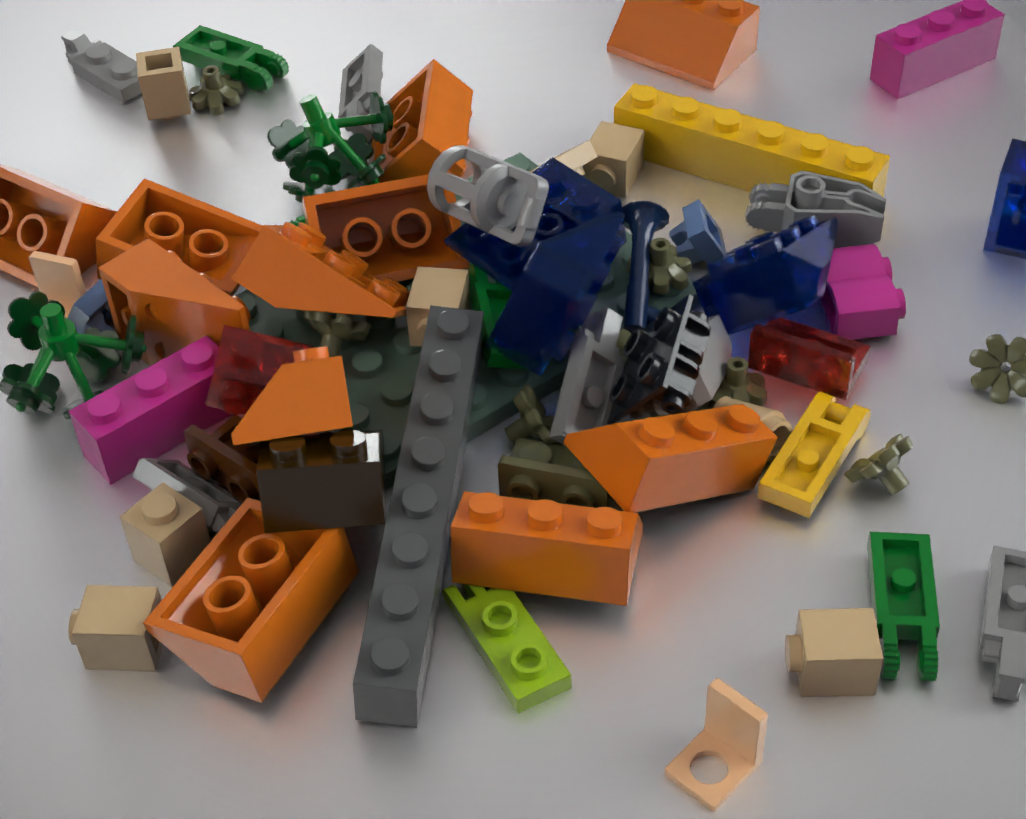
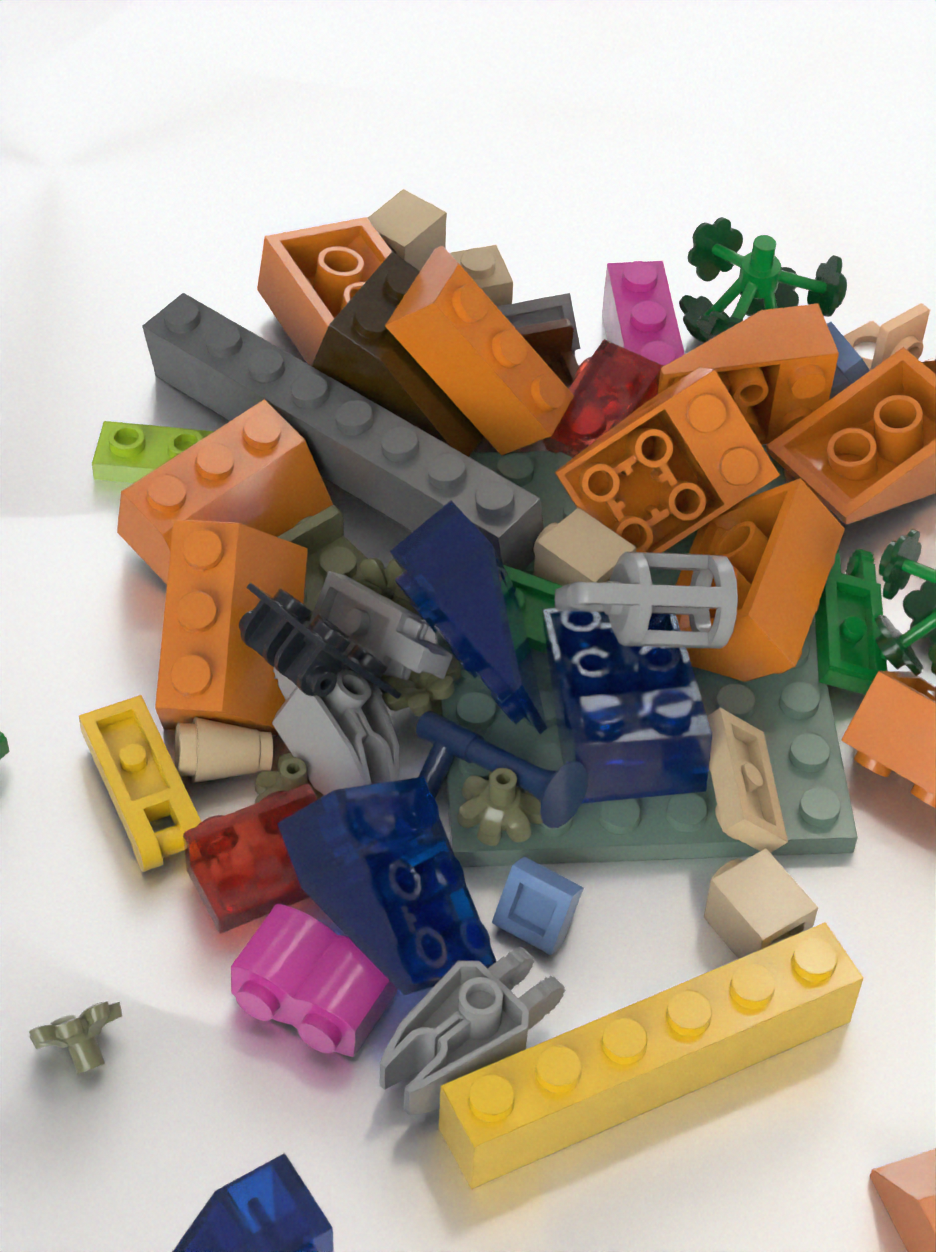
camera: 120 degrees right, 5 degrees up
olive plant [844,434,913,496] -> none

